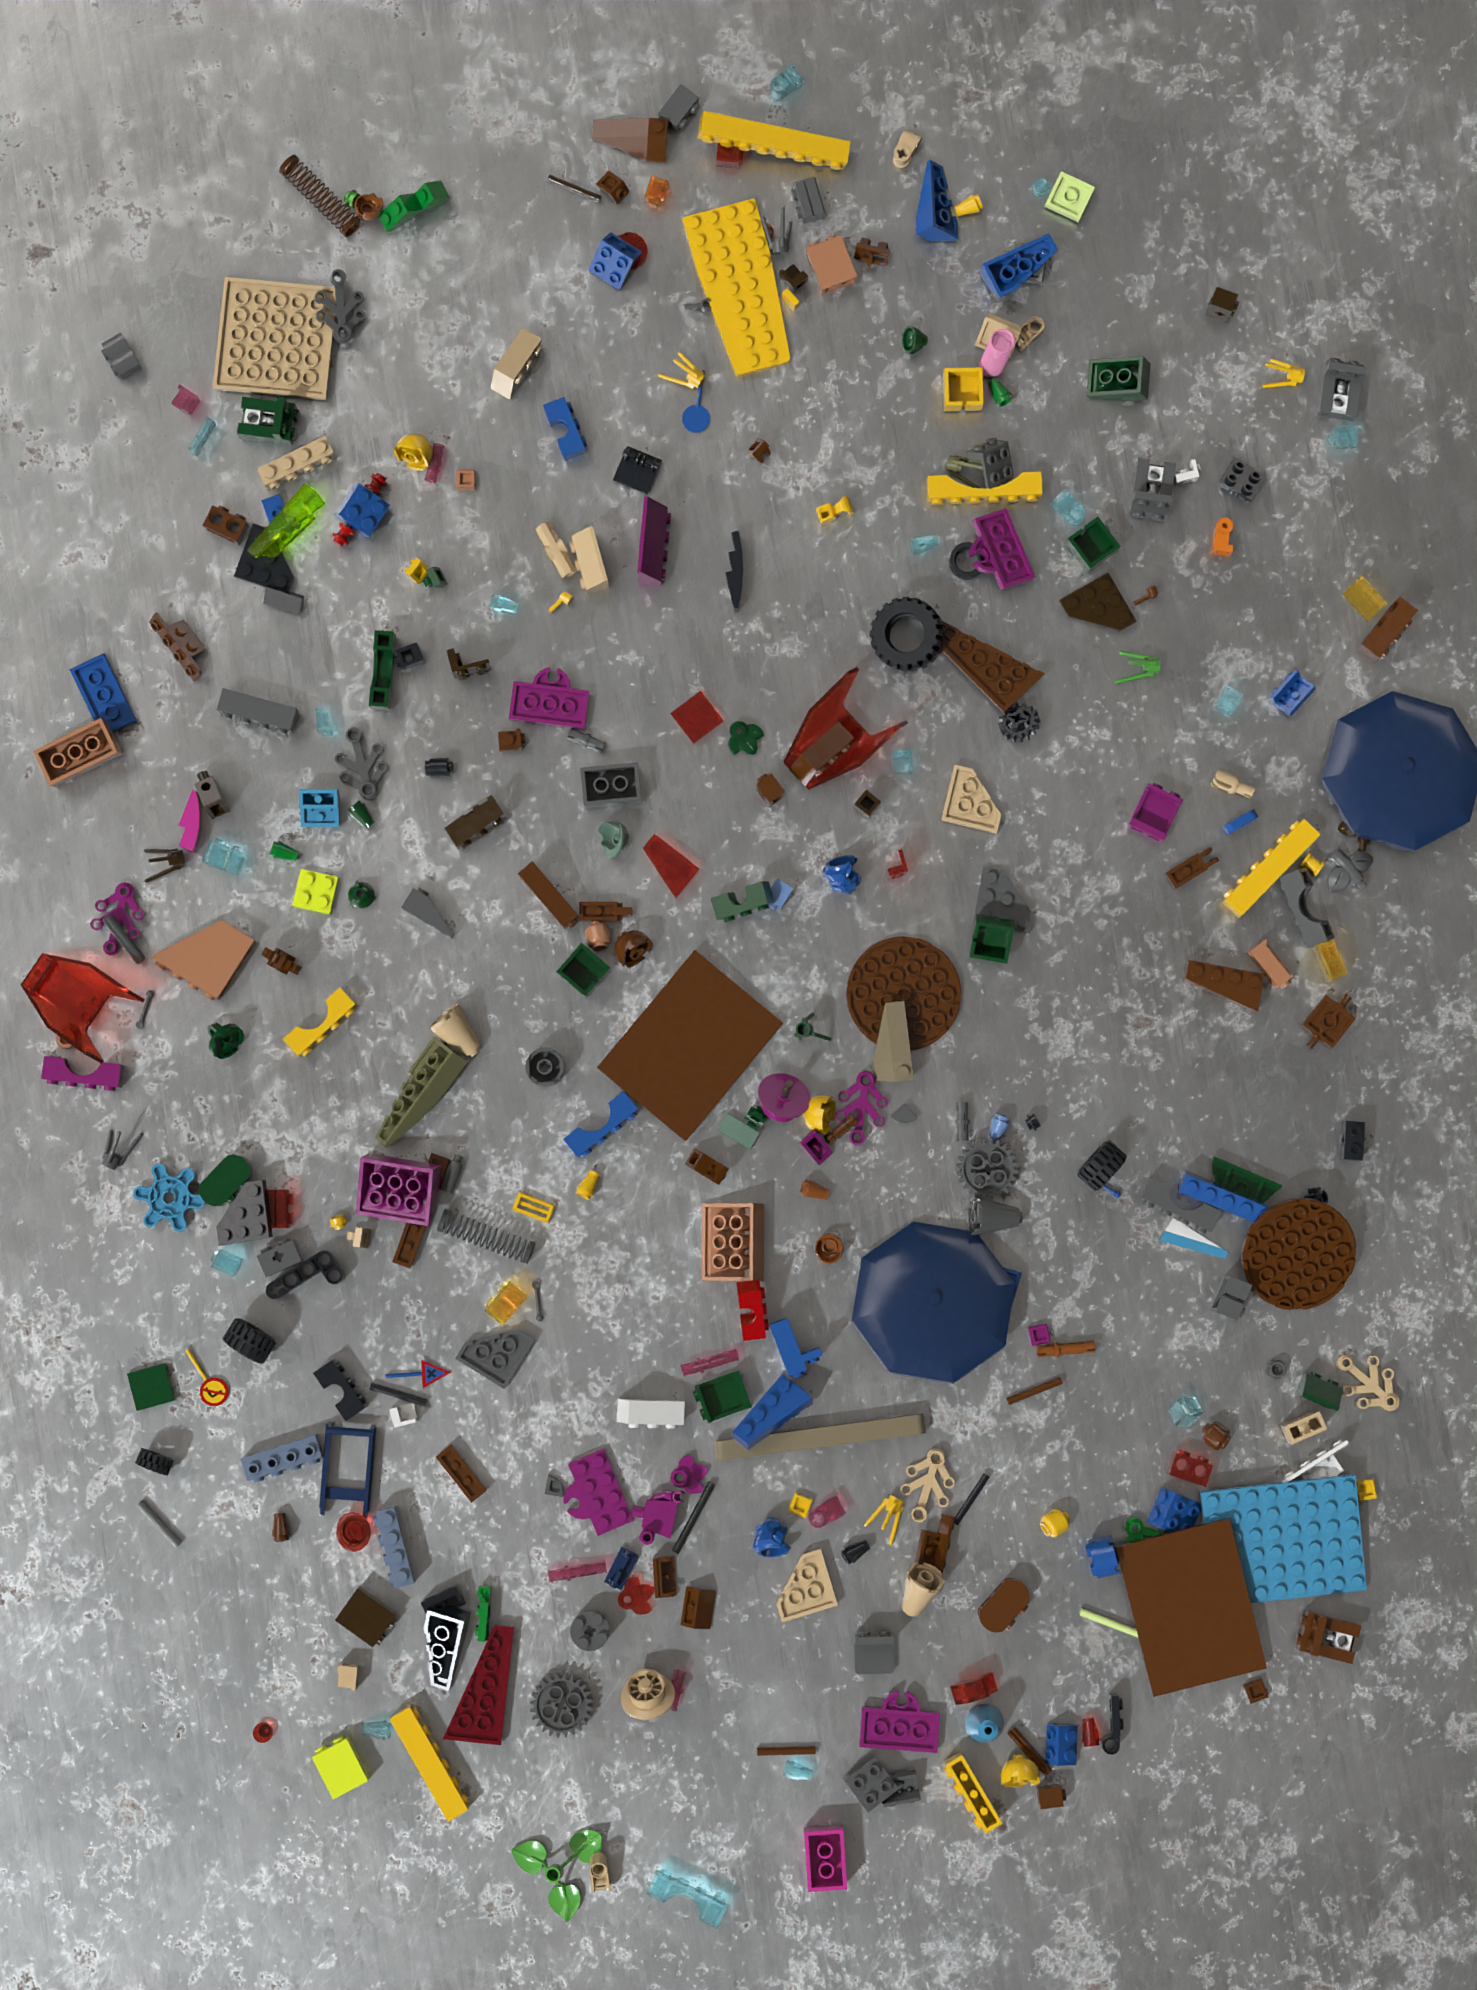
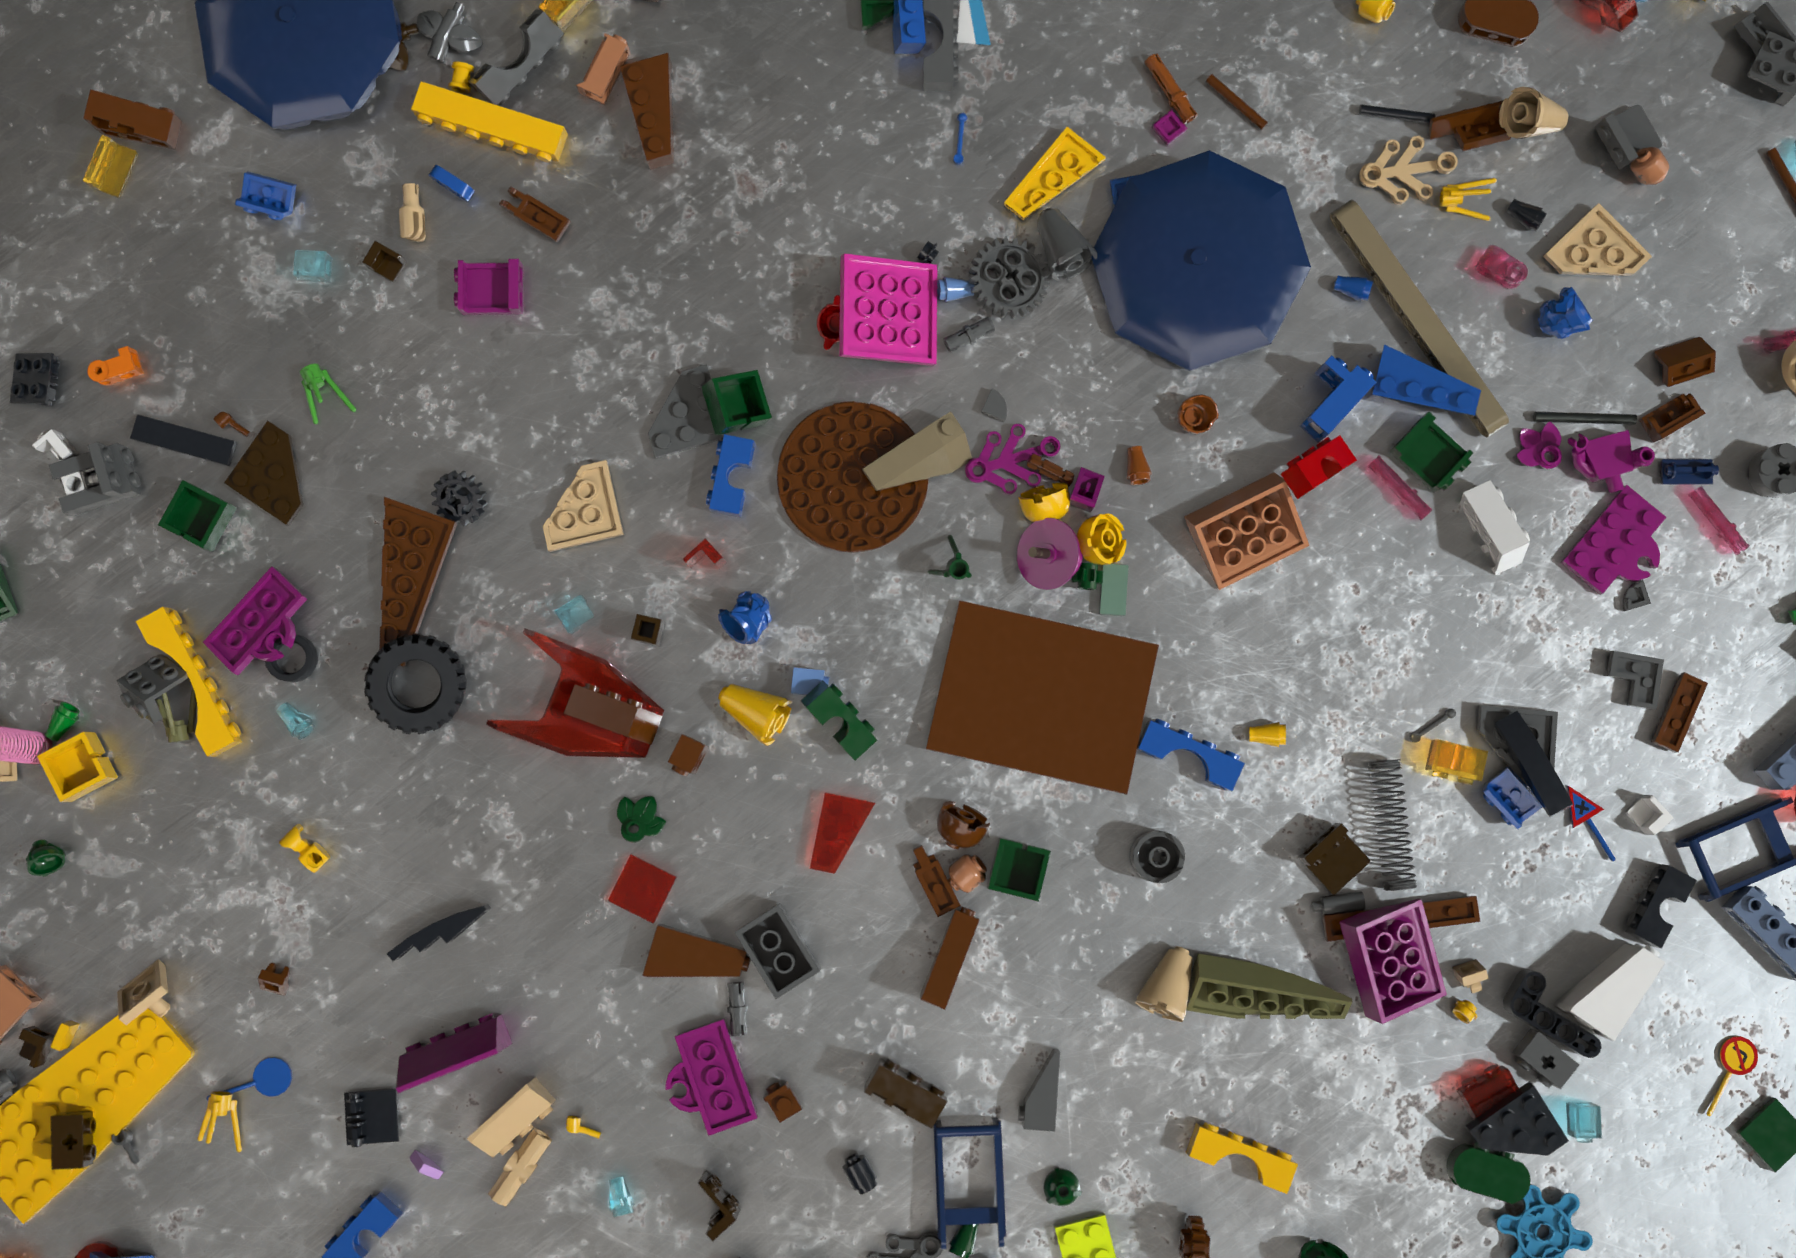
camera: 115 degrees left, 0 degrees up
black tyre [222,1318,276,1364] -> none
black bar [369,1383,427,1406] -> none
yellow tile [512,1192,555,1223] -> none
sand green piece [598,821,629,858] -> none
clear red plate [618,1576,655,1615] -> none
reddish brown brick [685,1148,729,1185] -> none
yellow tile [788,1493,813,1518] -> none
magenta plate [859,1690,940,1753] -> none
clear light blue piece [1050,489,1085,526] -> none
black tyre [1077,1140,1127,1191] -> none
none -> dark brown brick [51,1111,96,1170]
none -> tan tile [117,959,170,1025]
none -> black tile [130,414,237,466]
none -> dark brown panel [362,241,407,282]
none -> lavender tile [409,1150,444,1179]
none -> reddish brown slope [642,924,751,977]
none -> blue arch [706,434,756,518]
none -> yellow cone [718,684,792,746]
none -> red hair [817,295,840,350]
none -> dark pink plate [839,253,937,366]
none -> dark blue piece [934,1118,1006,1250]
none -> yellow wing [1004,127,1106,220]
none -> yellow cylinder [1076,514,1126,565]
none -> dark brown bracket [1298,823,1370,895]
none -> blue cone [1334,275,1373,302]
none -> blue bracket [1483,766,1542,829]
none -> black slope [1494,711,1573,817]
none -> white slope [1553,943,1666,1041]
none -> dark grey plate [1607,651,1664,710]
none -> nougat head [1630,147,1669,185]

